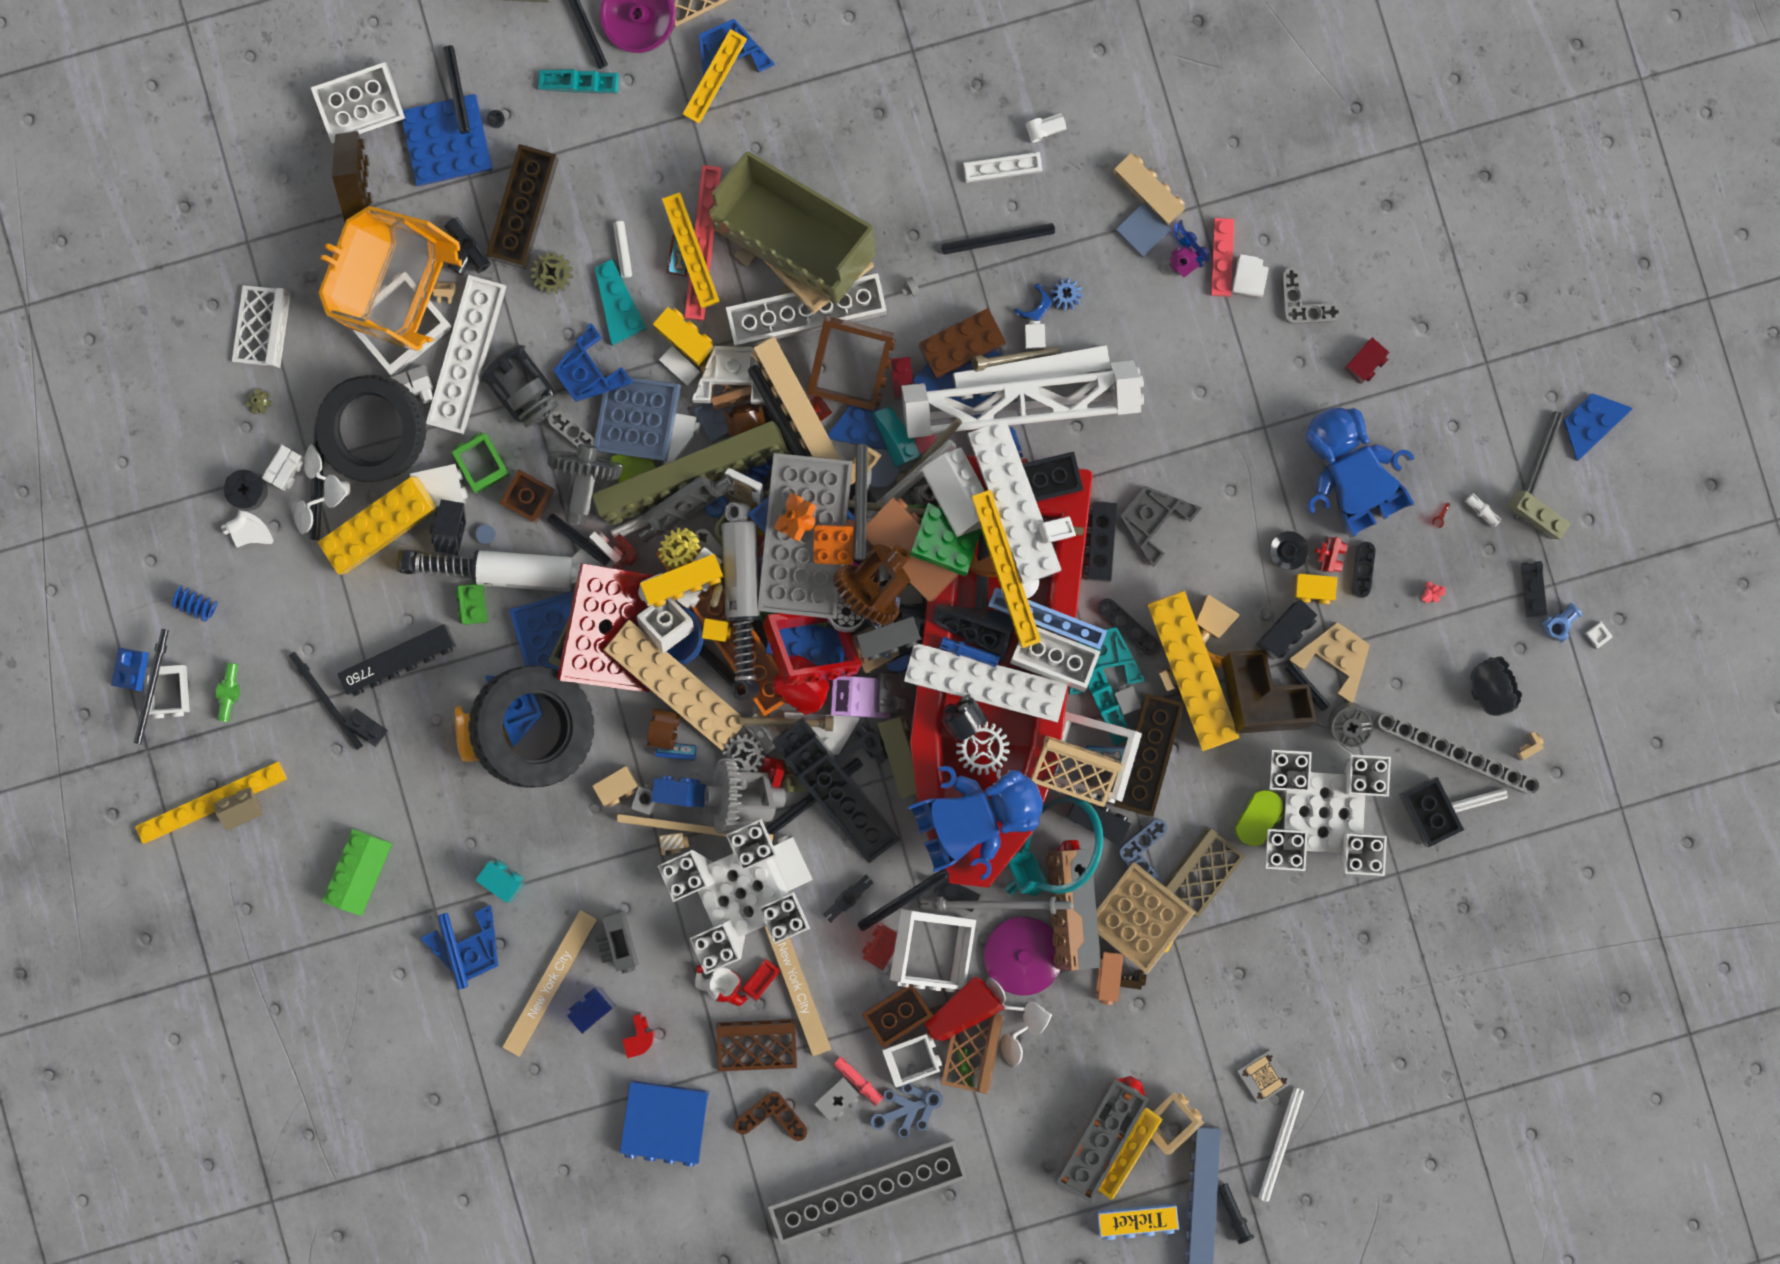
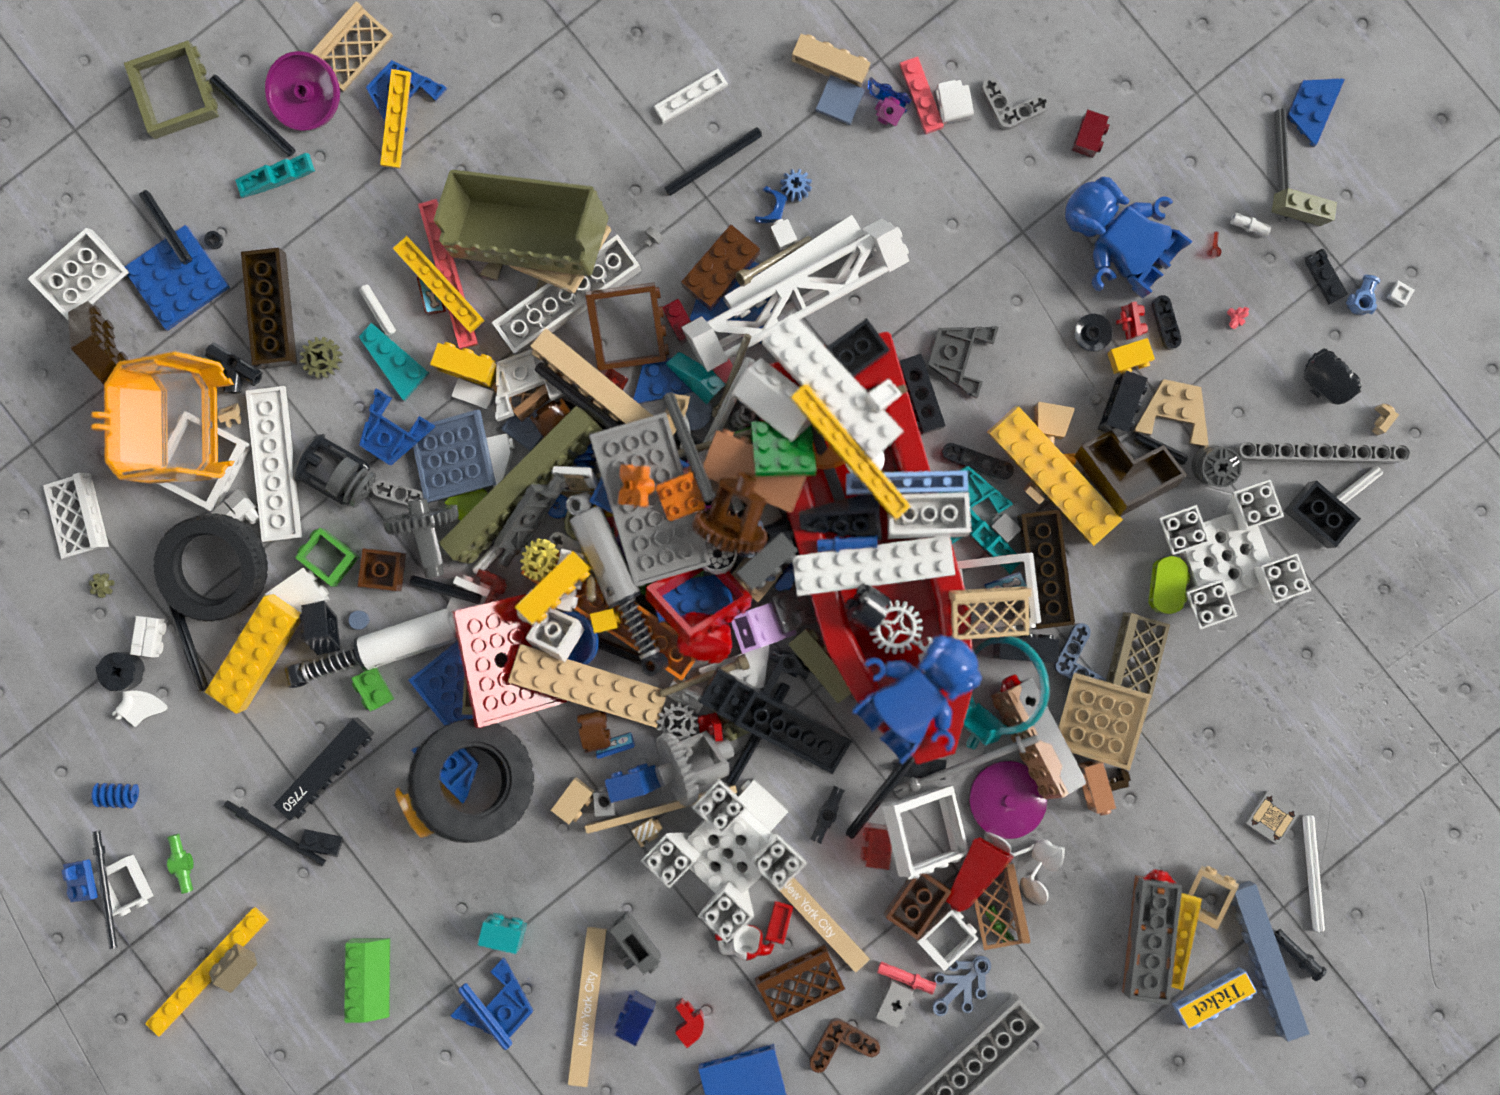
camera: 25 degrees left, 0 degrees up
white plant [294,444,350,535] -> none
white piece [1025,113,1067,143] -> none

